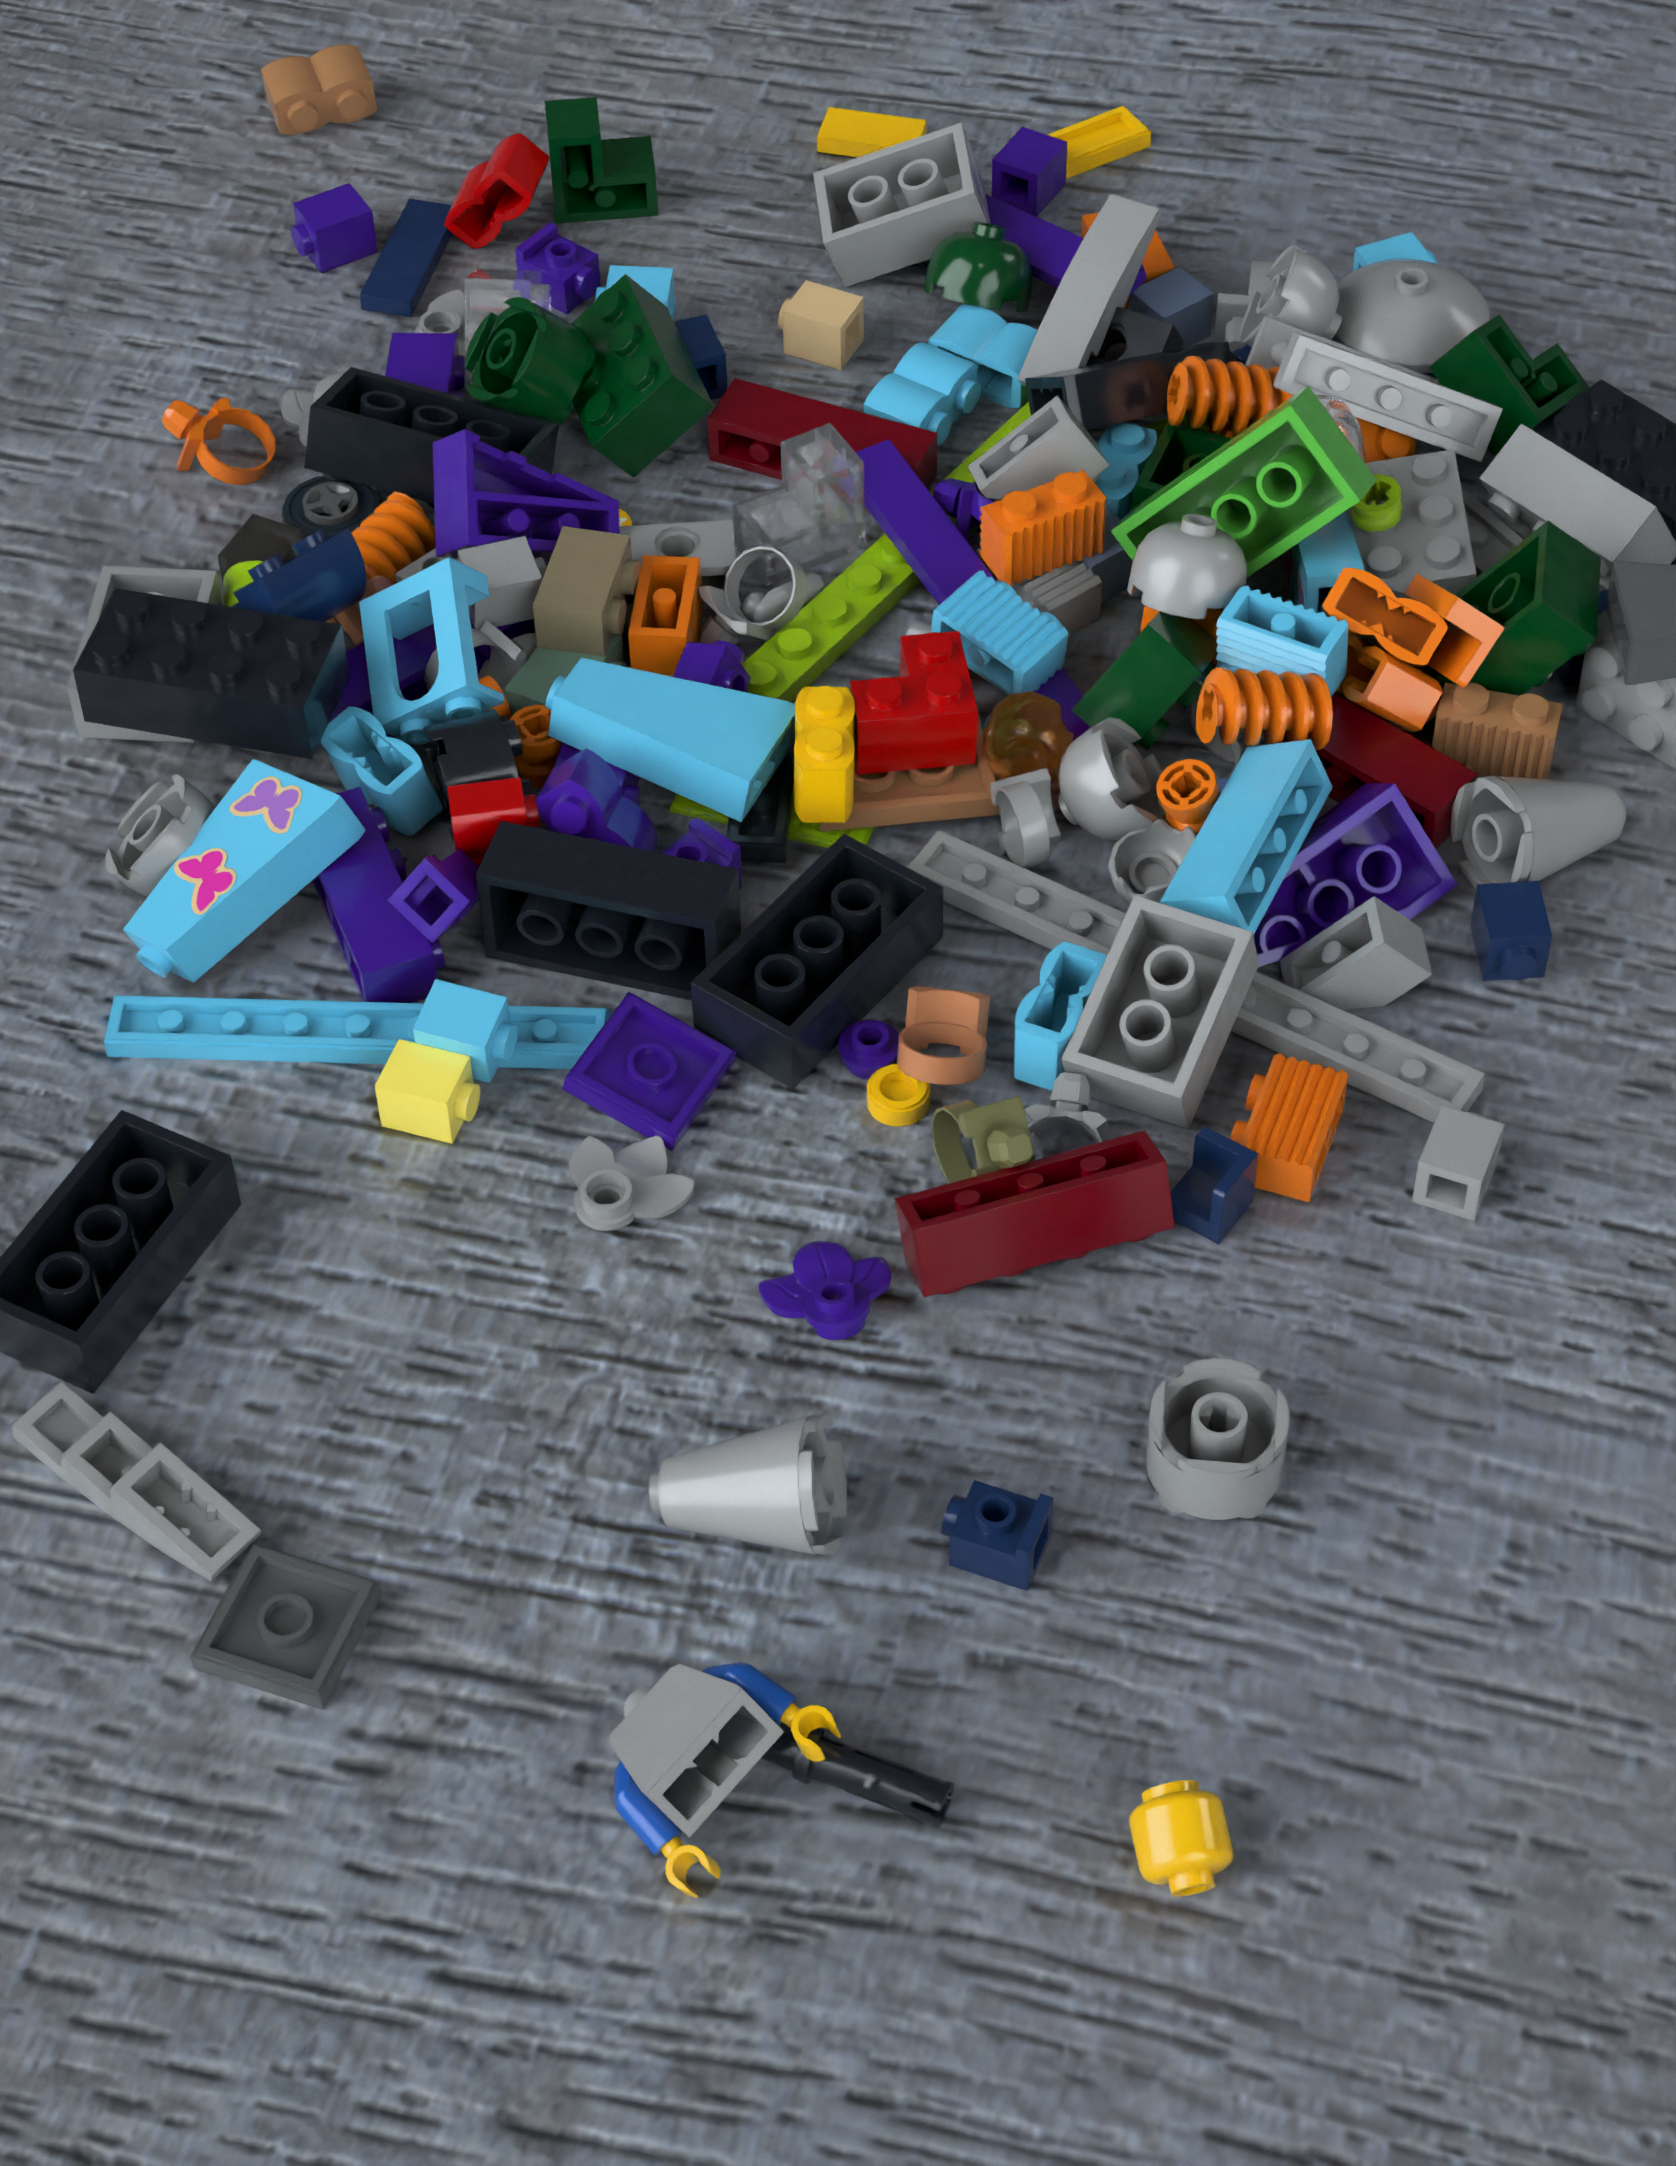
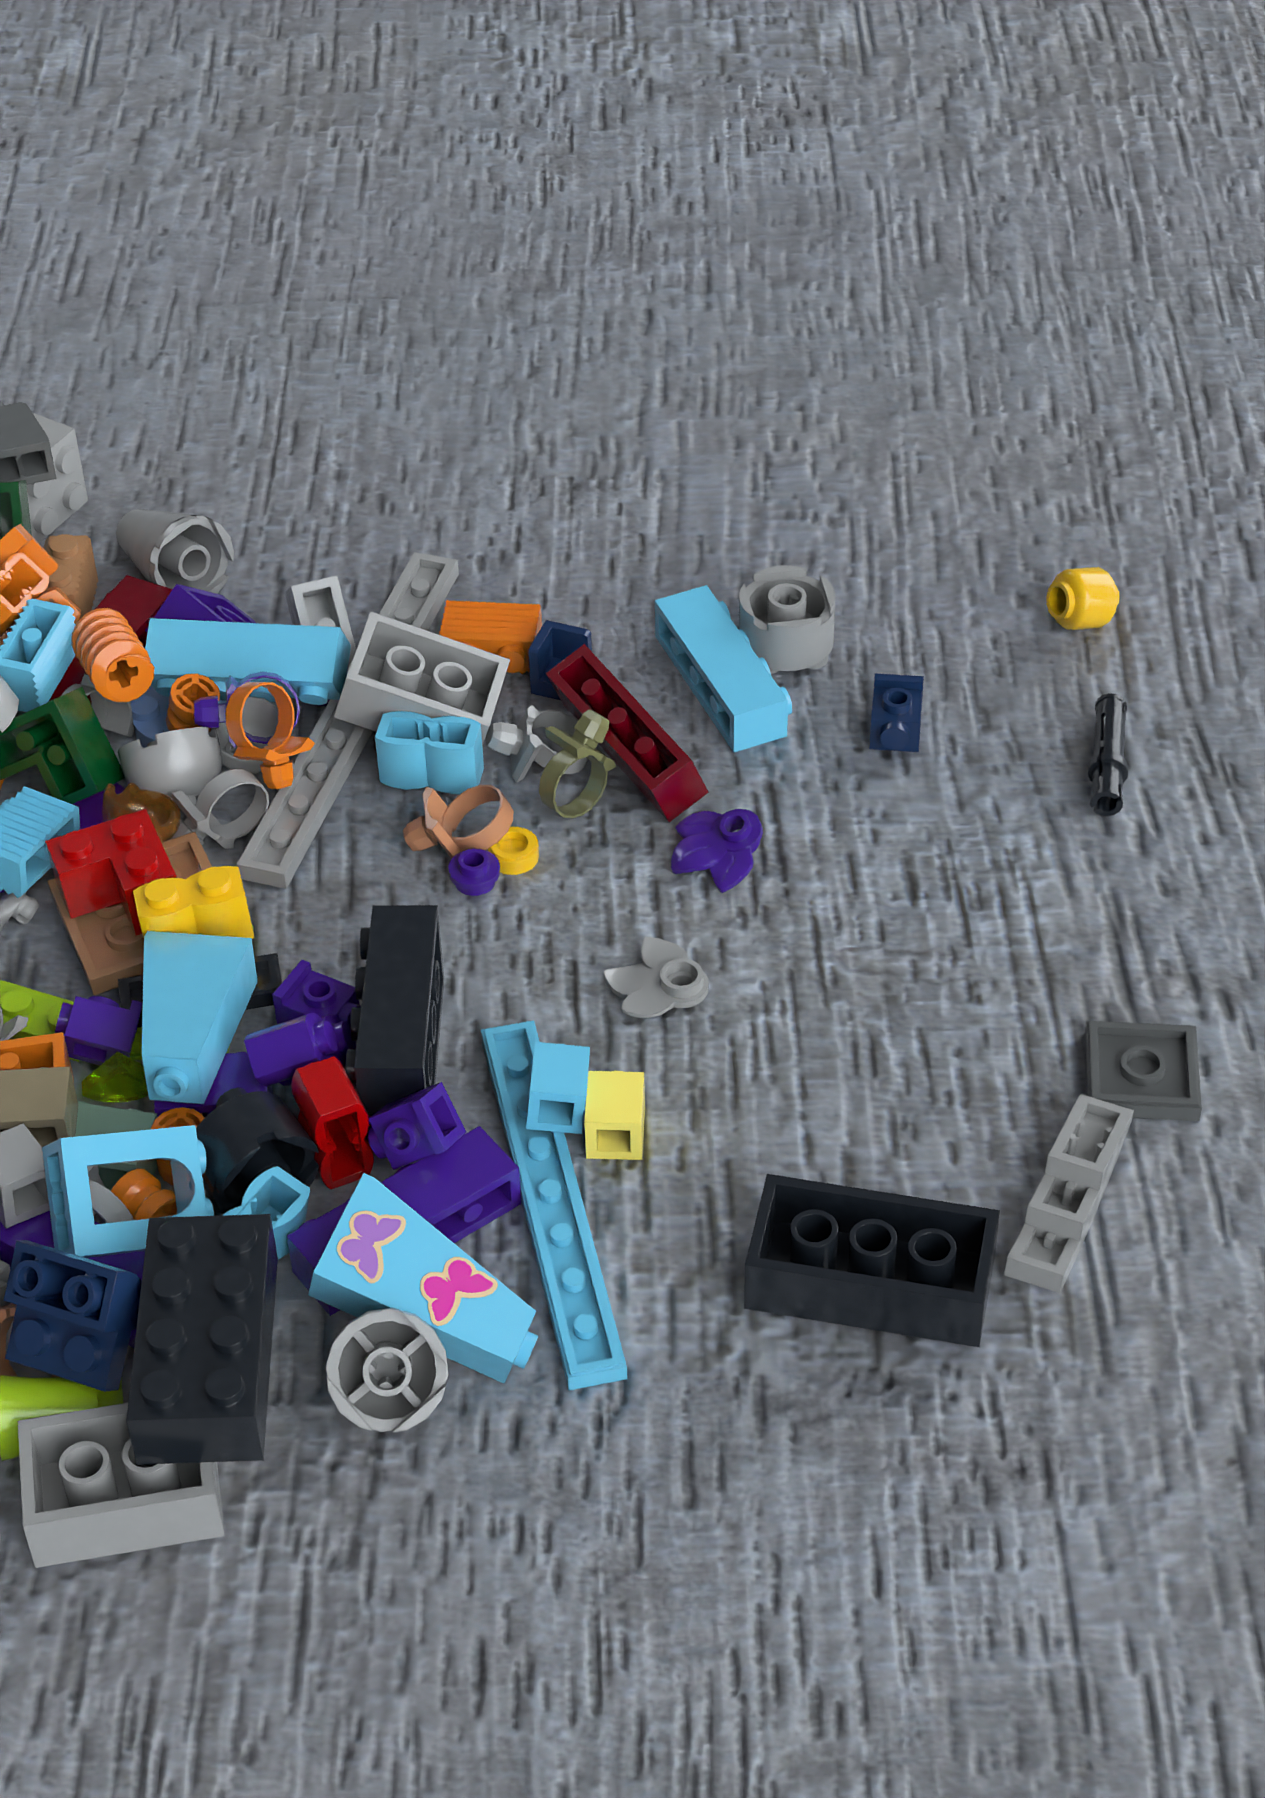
camera: 105 degrees left, 5 degrees down
dark purple tile [562,992,737,1151] -> none
light grey torso [609,1662,841,1898] -> none
light grey cone [649,1414,847,1555] -> none
black brick [691,834,943,1089] -> none
light grey brick [1412,1105,1505,1221] -> none
dark blue brick [1470,881,1552,981] -> none
none -> dark purple piece [194,671,300,748]
none -> orange piece [226,682,315,789]
none -> medium azure brick [655,585,792,753]

